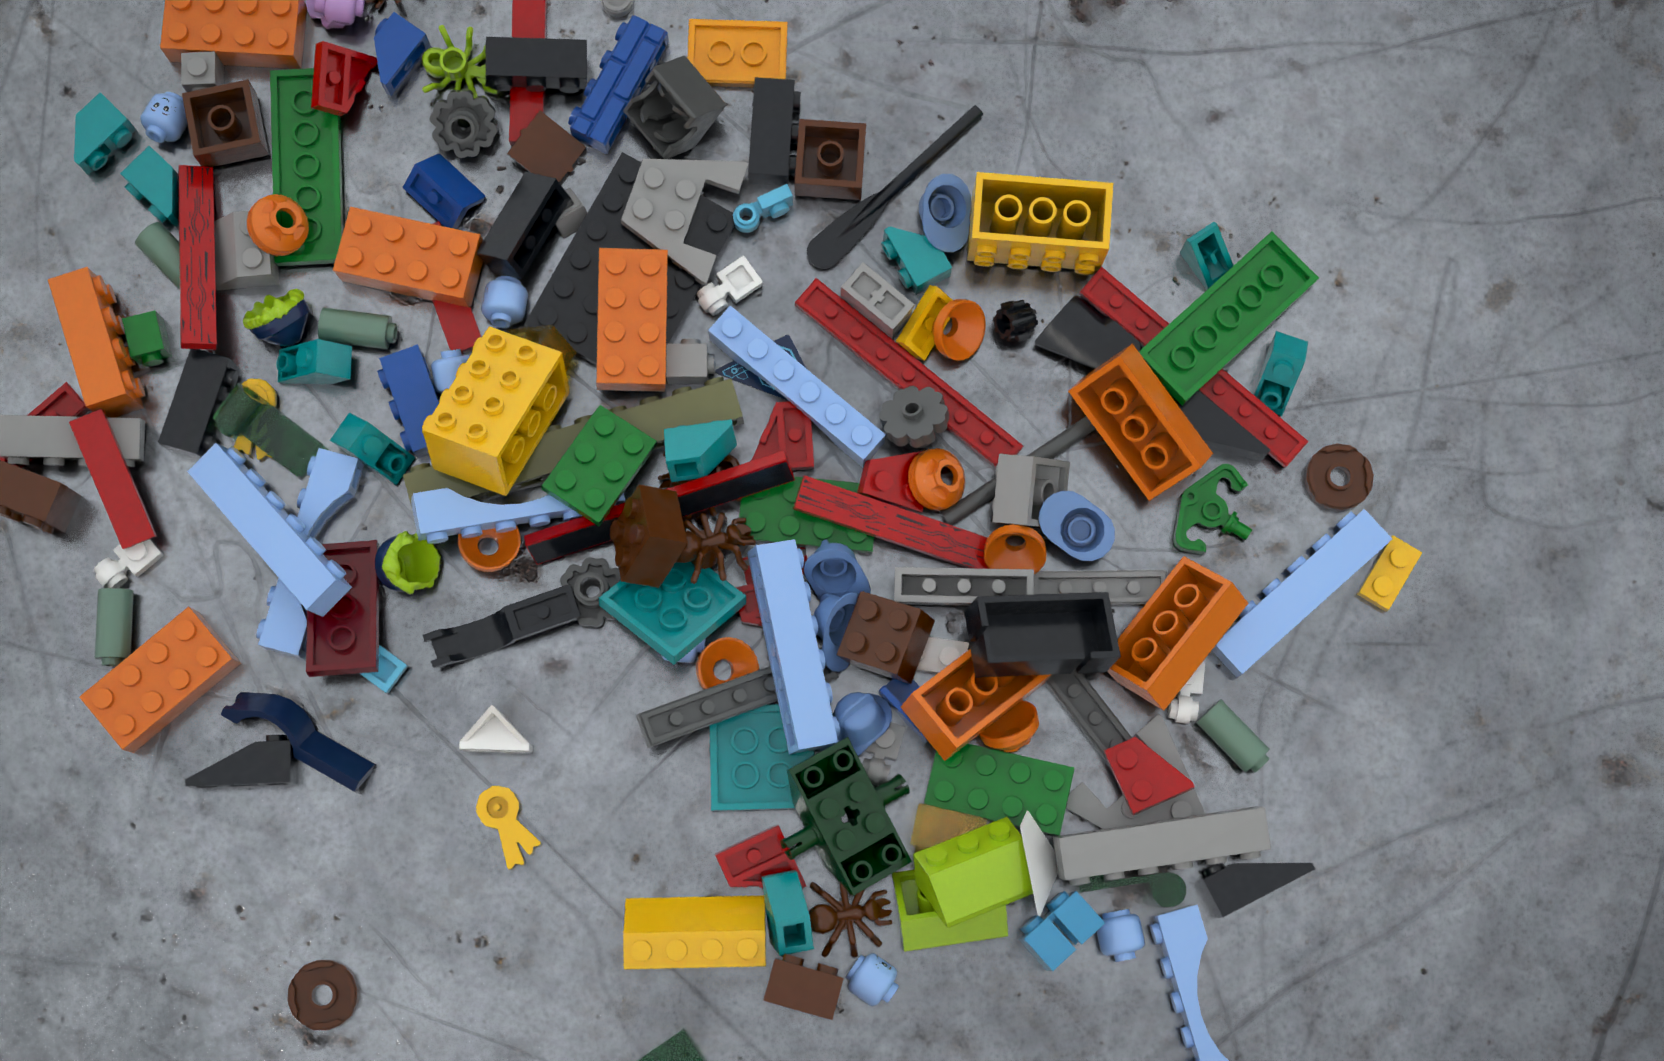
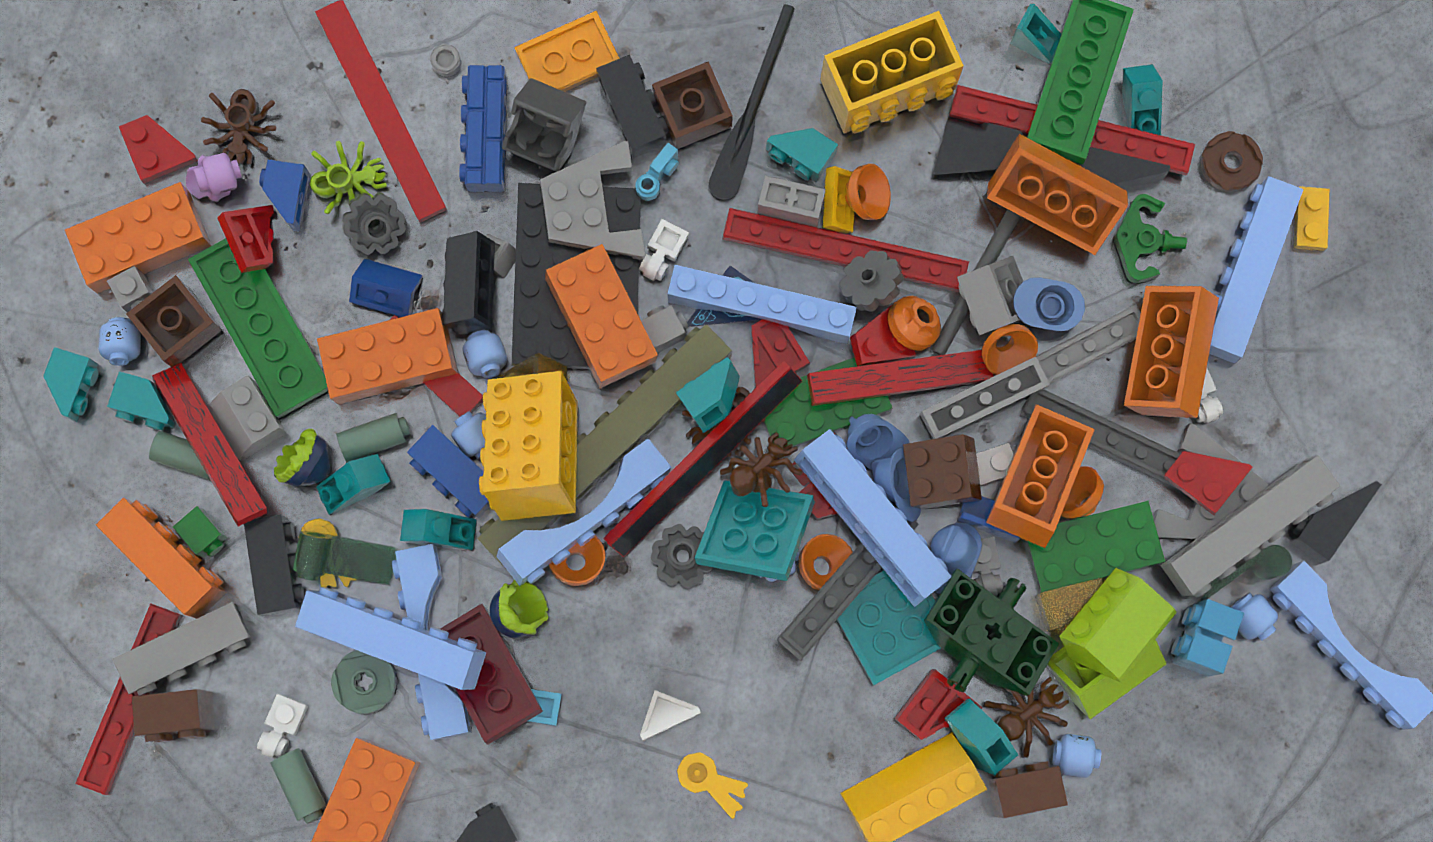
camera: 25 degrees left, 0 degrees up
red tile [69,409,157,549] -> none
dark blue piece [221,692,375,792] -> none
orange piece [247,194,309,256] -> none
black piece [423,584,582,668] -> none
black brick [485,37,587,93] -> none
reddish brown piece [507,110,586,182] -> none
green plate [542,405,657,526] -> none
reddish brown brick [610,484,688,588] -> none
medium blue piece [919,174,971,252] -> none
black piece [964,592,1121,678] -> none
black gear [993,300,1038,342] -> none
white sticker [1020,811,1058,916] -> none
sand green brick [1196,699,1270,773] -> none
none -> sand green plate [331,650,397,714]

